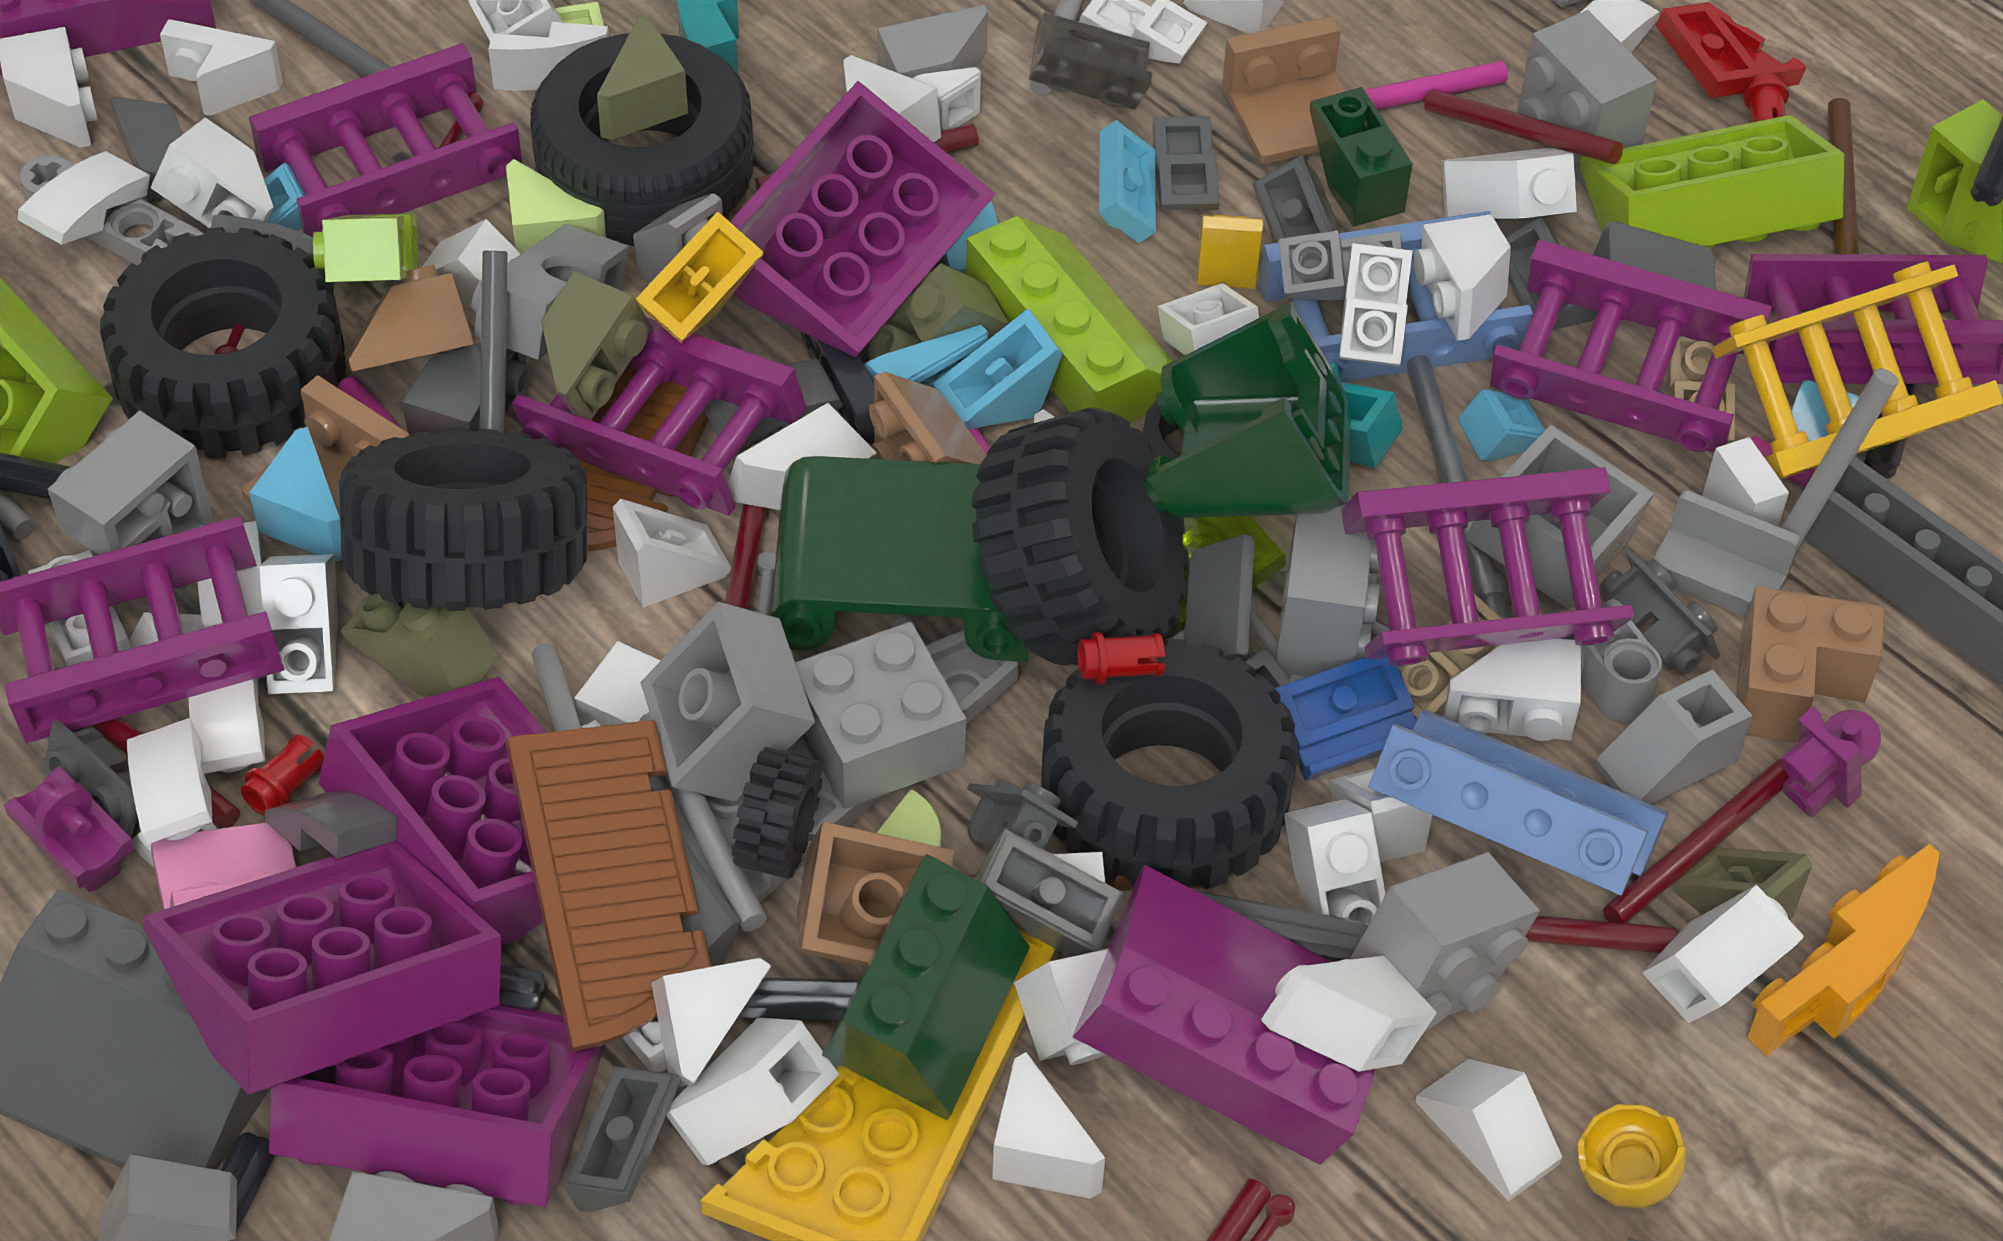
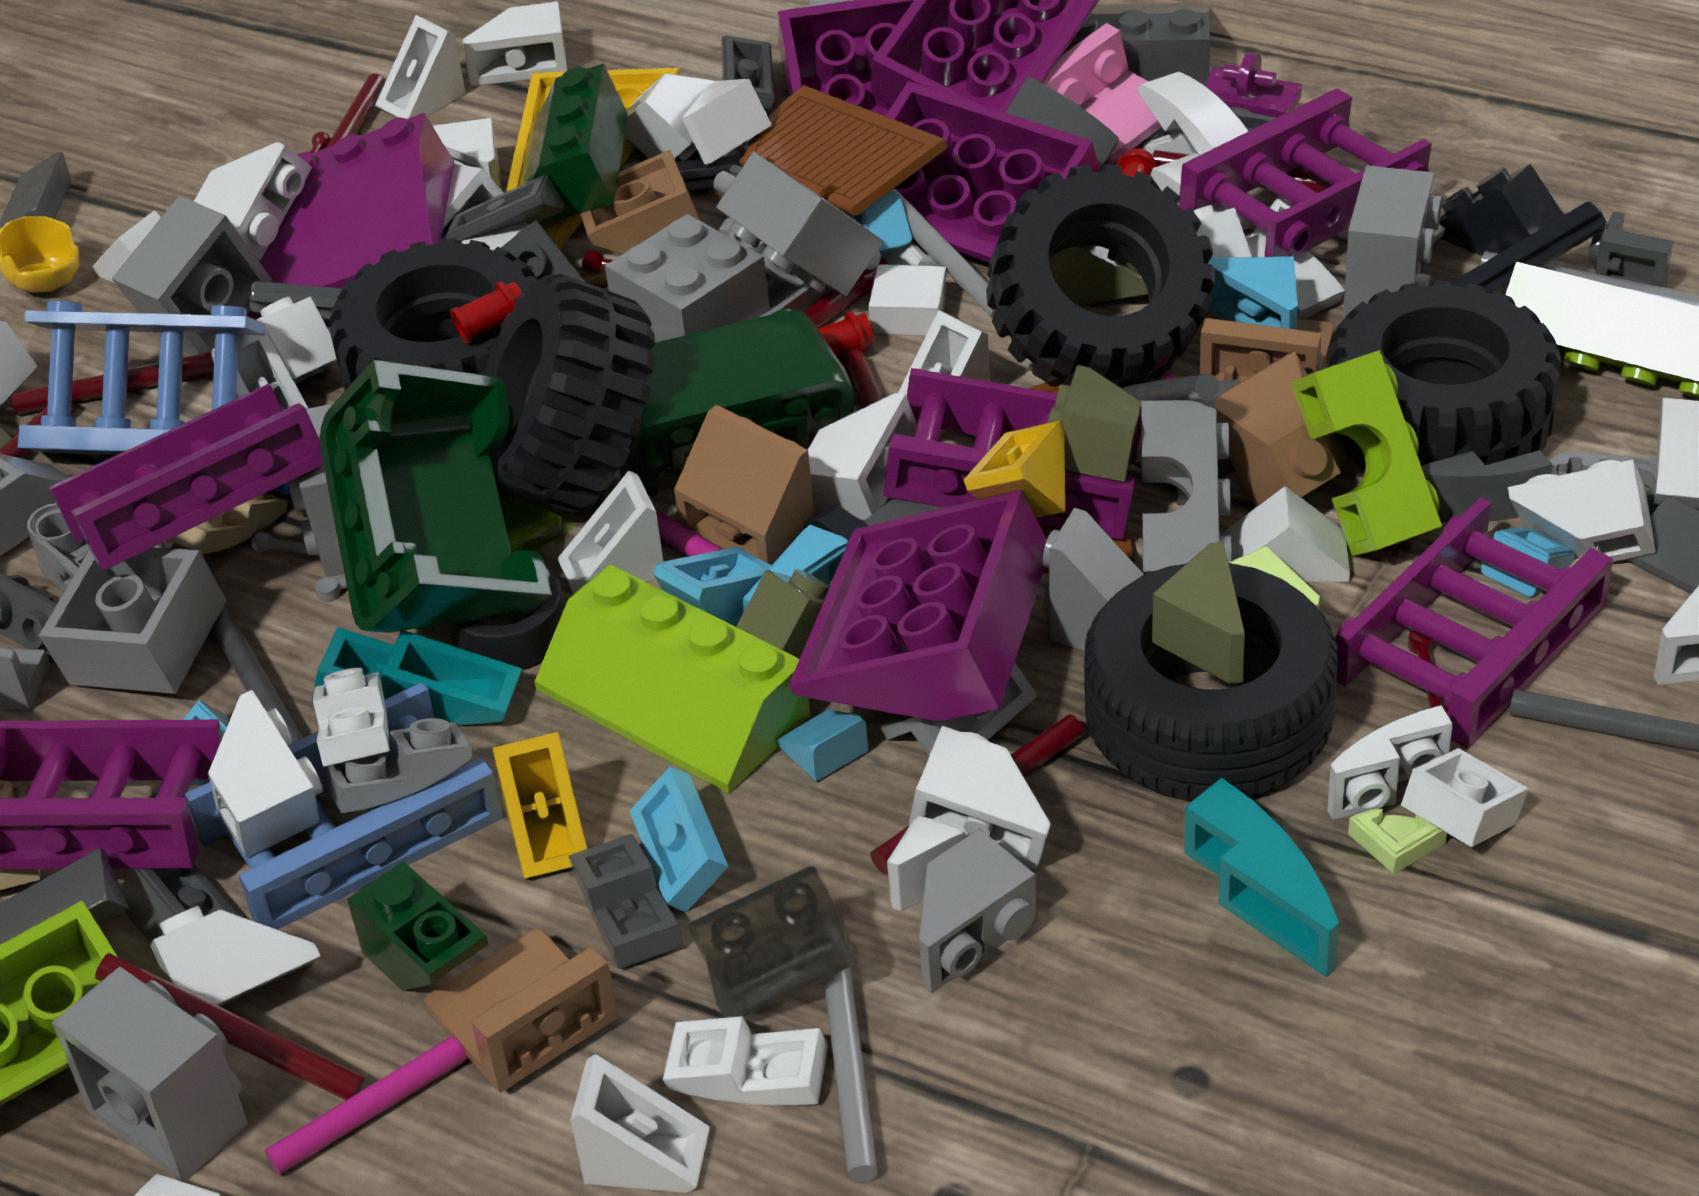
camera: 165 degrees right, 10 degrees down
black tyre [732,747,822,879] -> none
white piece [1158,283,1259,355] -> none
dark grey slope [1252,155,1341,243] -> none

